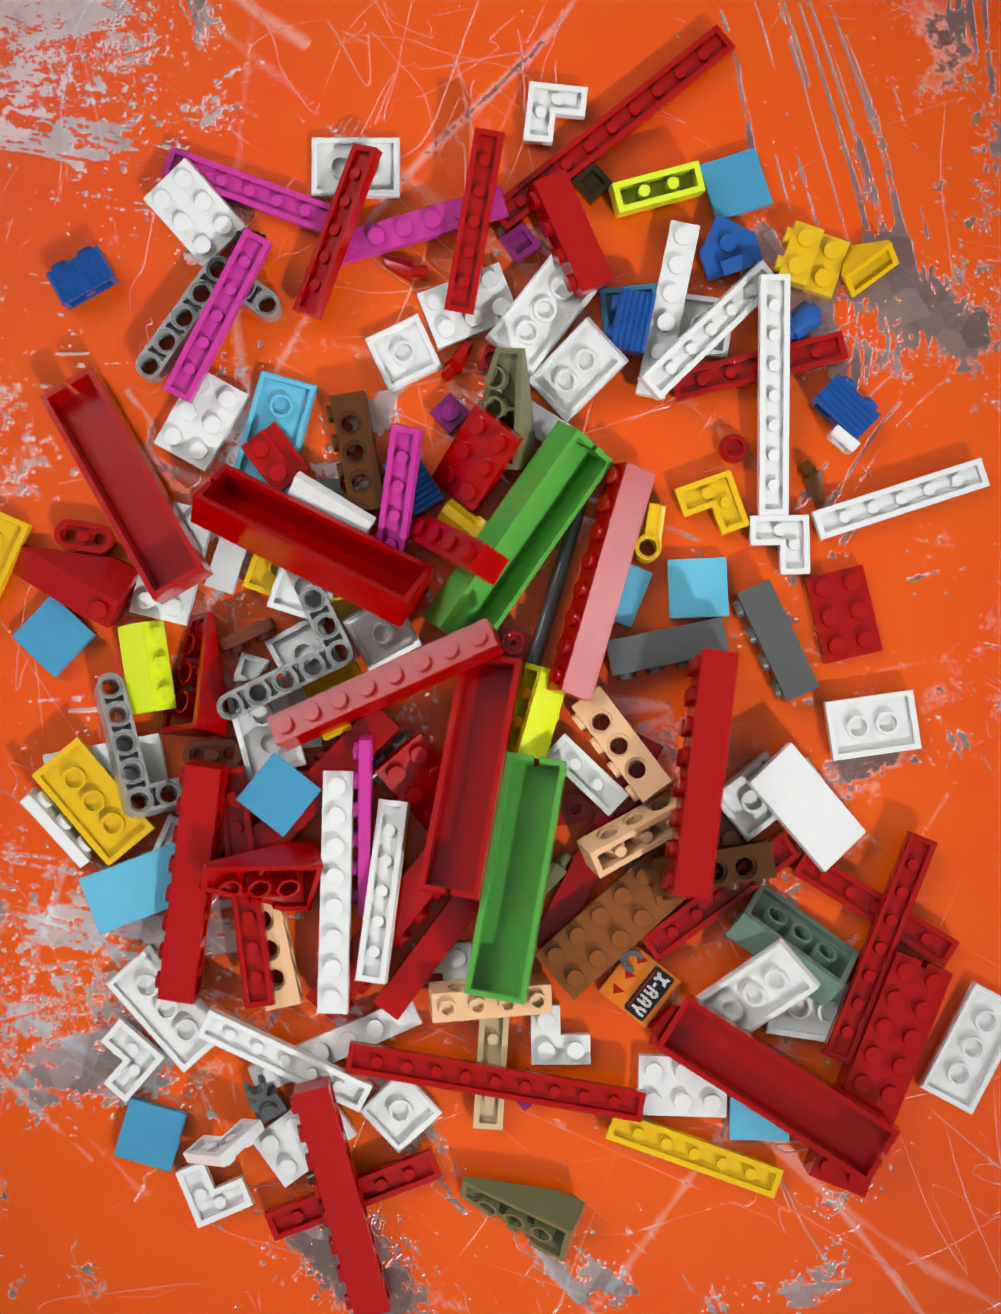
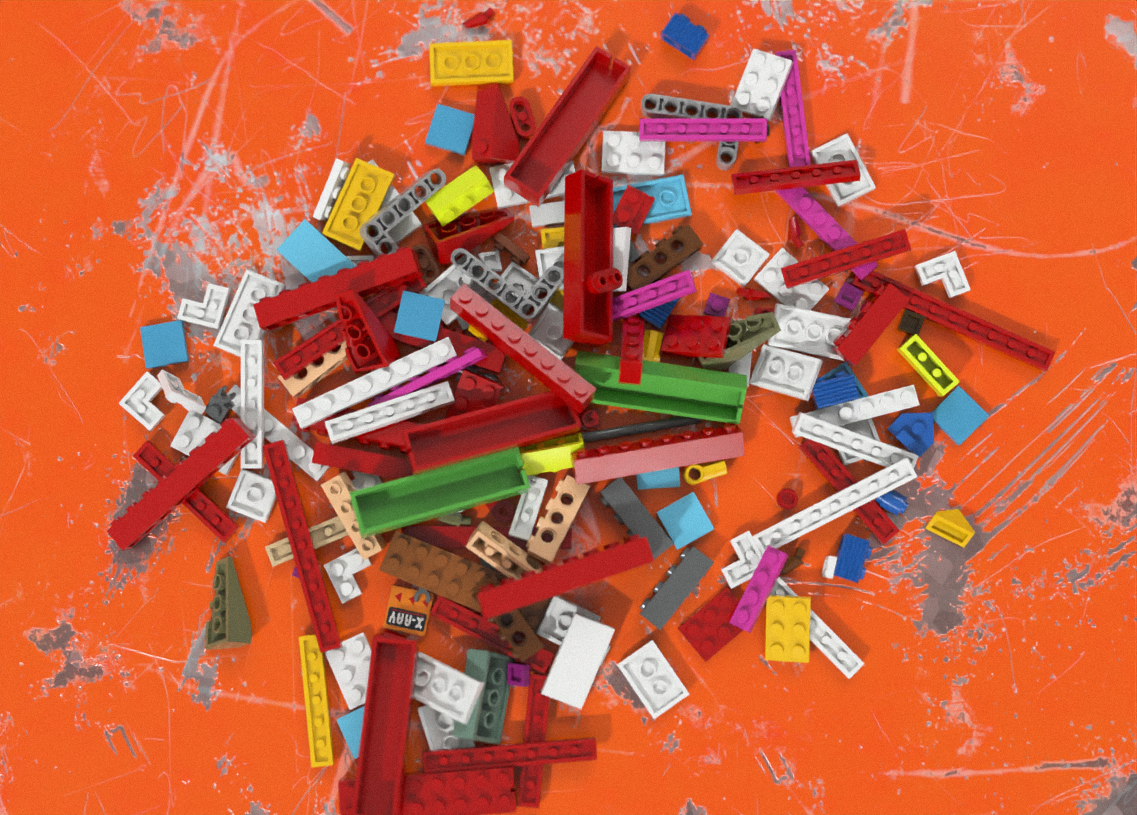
camera: 70 degrees right, 5 degrees down
yellow plate [673,470,750,536] -> none
yellow plate [772,220,850,300] -> none
none -> magenta plate [507,662,530,687]
none -> red plate [586,268,623,294]
none -> dark pink plate [729,545,789,633]
none -> yellow plate [765,595,811,663]

